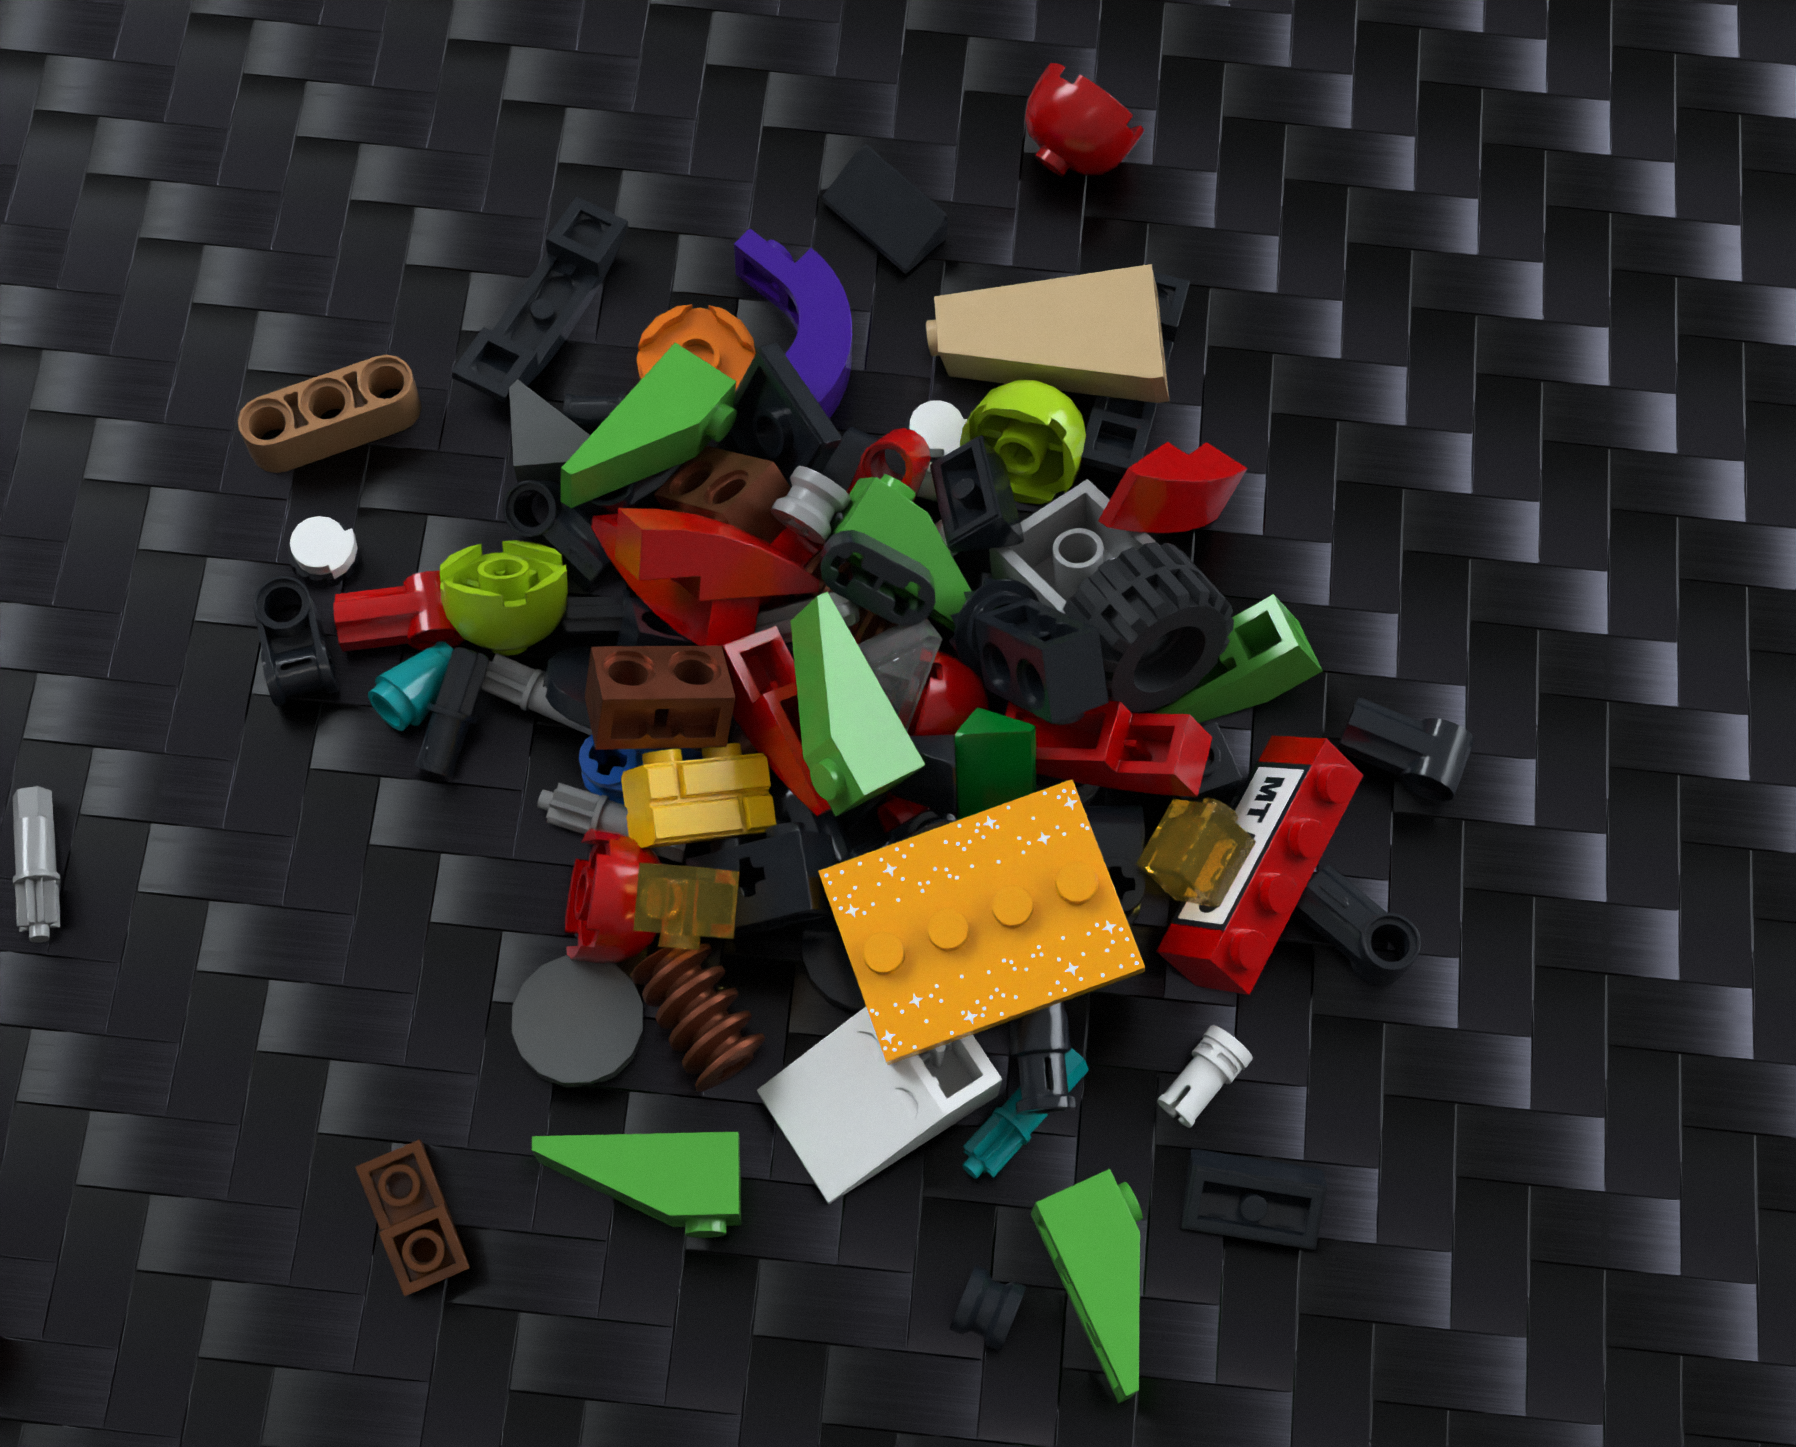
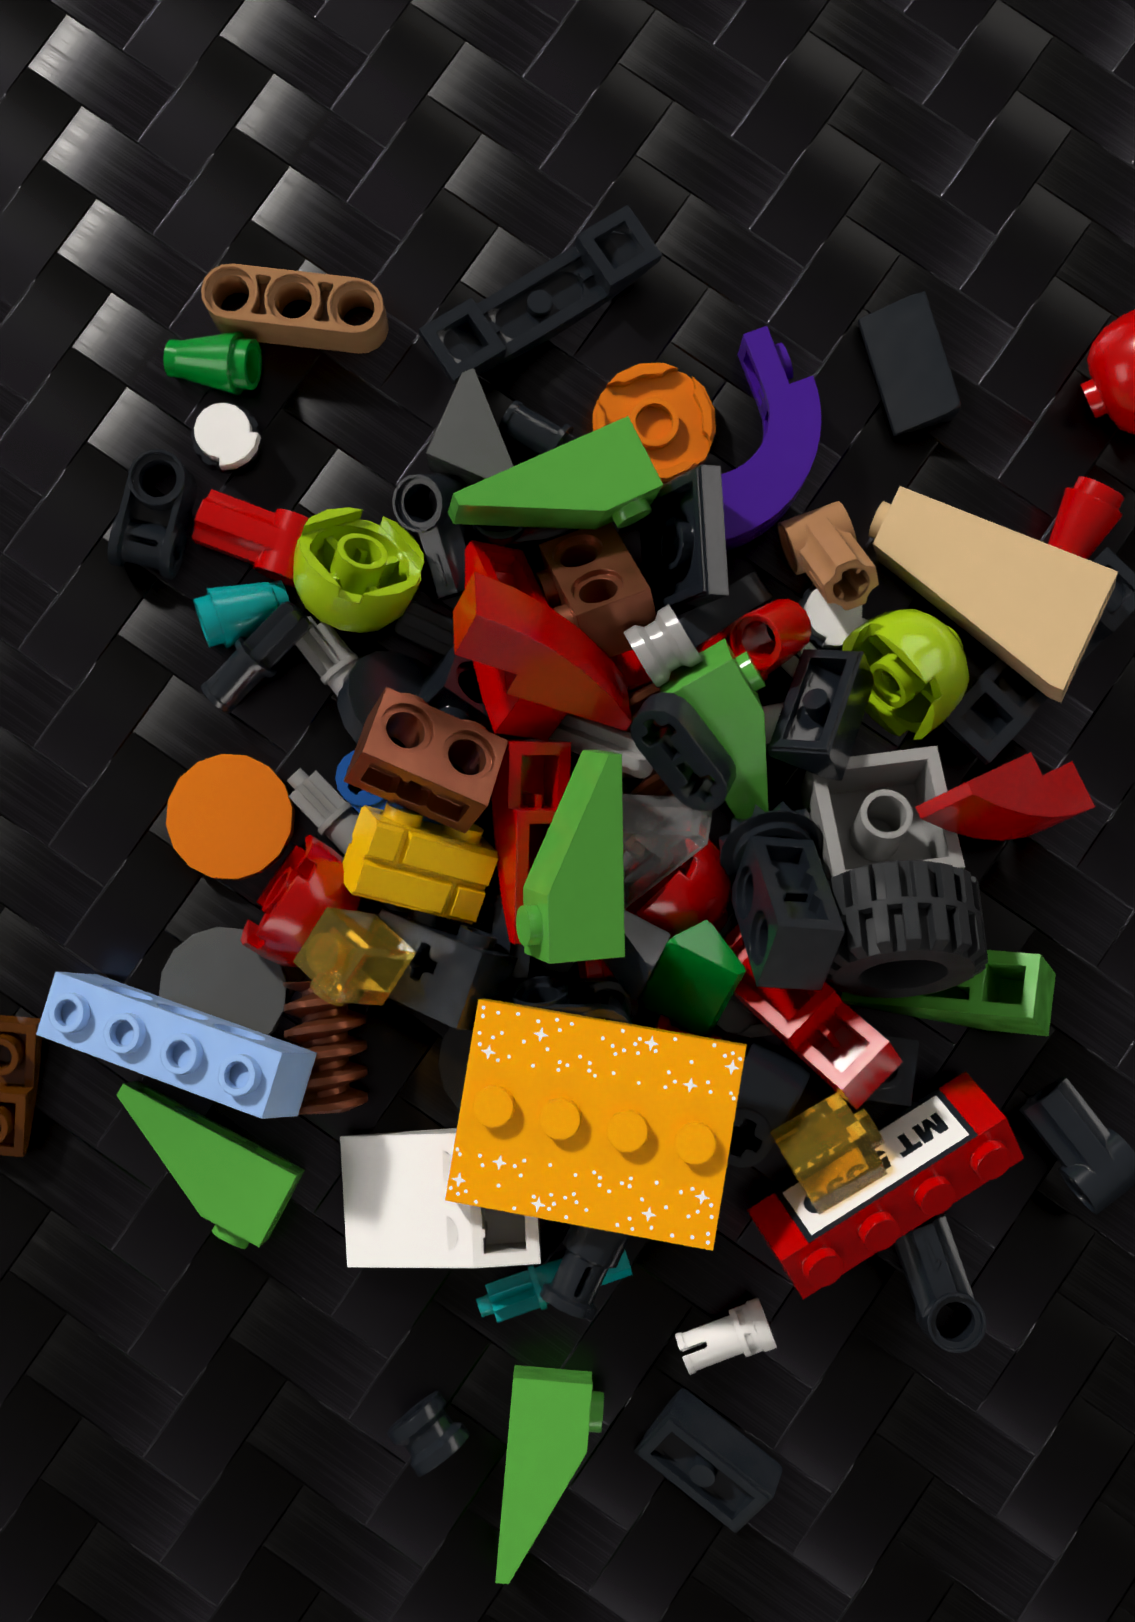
camera: 30 degrees right, 15 degrees up
none -> light blue brick [36,972,317,1119]
none -> green cone [163,331,262,395]
none -> orange tile [166,754,295,881]
none -> medium nougat piece [778,501,879,611]
none -> red cone [1048,476,1125,560]

